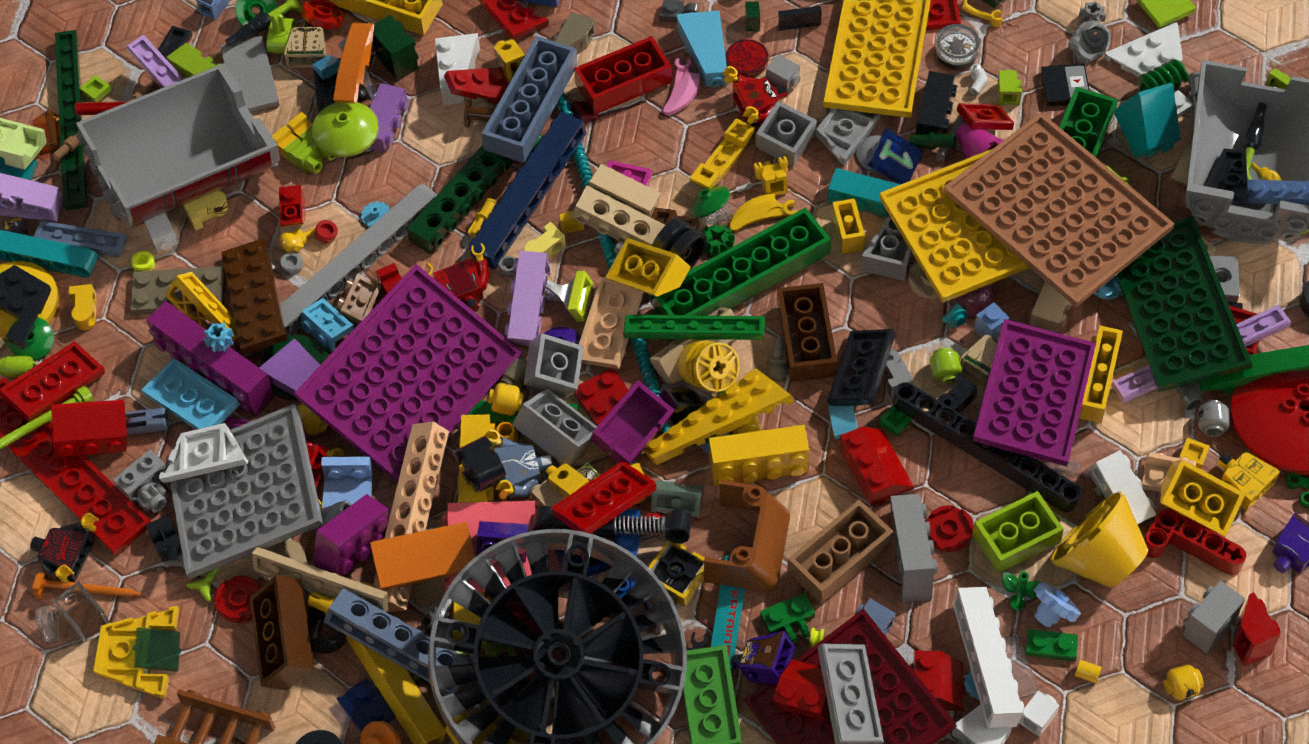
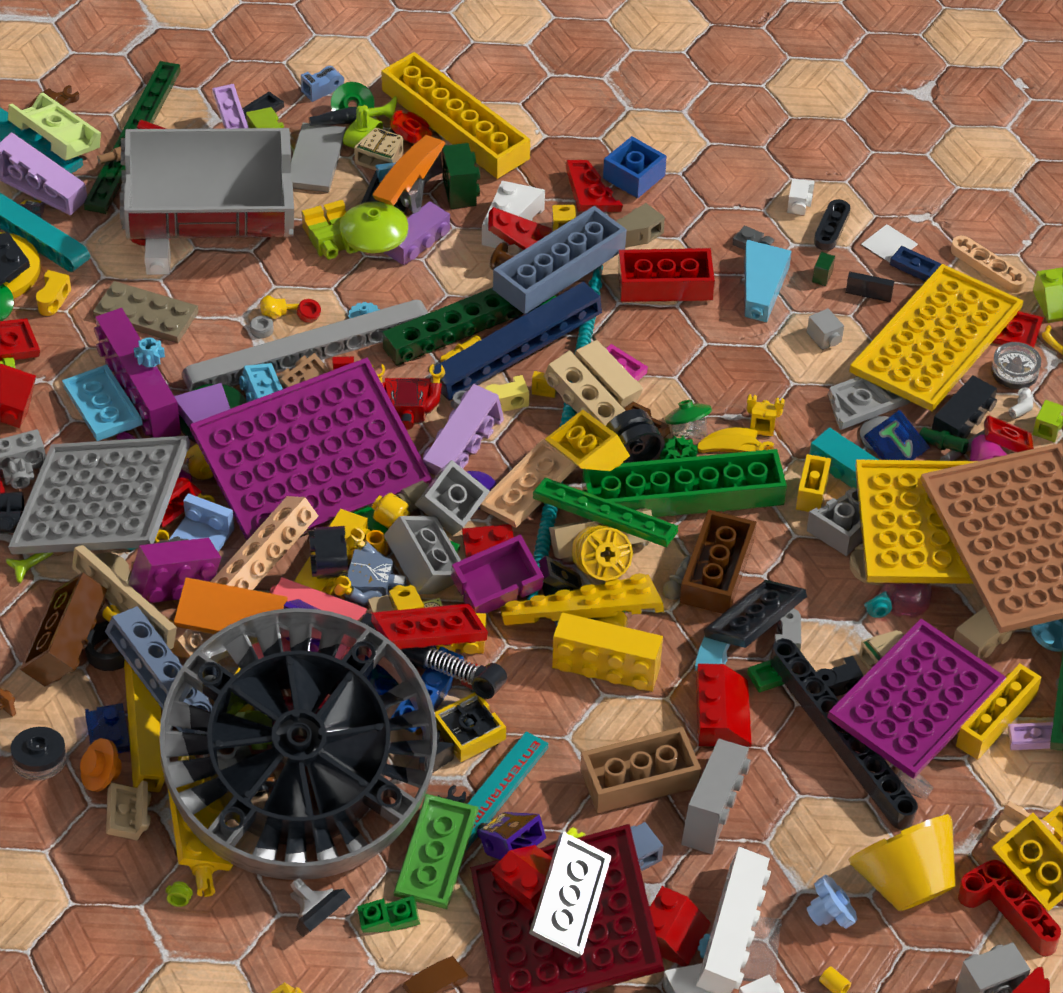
camera: 20 degrees right, 10 degrees down
clear orange slope [33,110,60,155] -> none
sand blue plate [34,221,127,257] -> none
lime plate [80,75,112,102] -> none
sand blue arm [125,407,169,436] -> none
neon yellow tile [131,251,155,272] -> none
white wing [159,423,248,483] -> none
yellow fence [165,272,239,349] -> none
light yellow leg [184,191,229,231] -> none
red tile [214,575,261,623] -> none
reddish brown plate [221,238,288,354] -> none
red slope [279,185,306,227] -> none
neon yellow piece [545,271,594,322] -> none
dark red slope [570,101,600,124] -> none
sand green panel [651,480,704,517] -> none
bright pink piece [663,58,701,116] -> none
yellow slope [690,118,755,189] -> none
dark orange windscreen [704,480,790,592] -> none
torso [723,66,787,126] -> none
tile [726,39,769,77] -> none
light grey brick [755,101,817,167] -> none
green hinge [760,593,815,643] -> none
red tile [927,505,974,552] -> none
lime head [929,347,962,384] -> none
lime brick [972,491,1064,574] -> none
medium blue brick [974,303,1009,339] -> none
green plant [1002,572,1042,611] -> none
green plate [1025,629,1078,662] -> none
white wedge [1082,450,1156,524] -> none

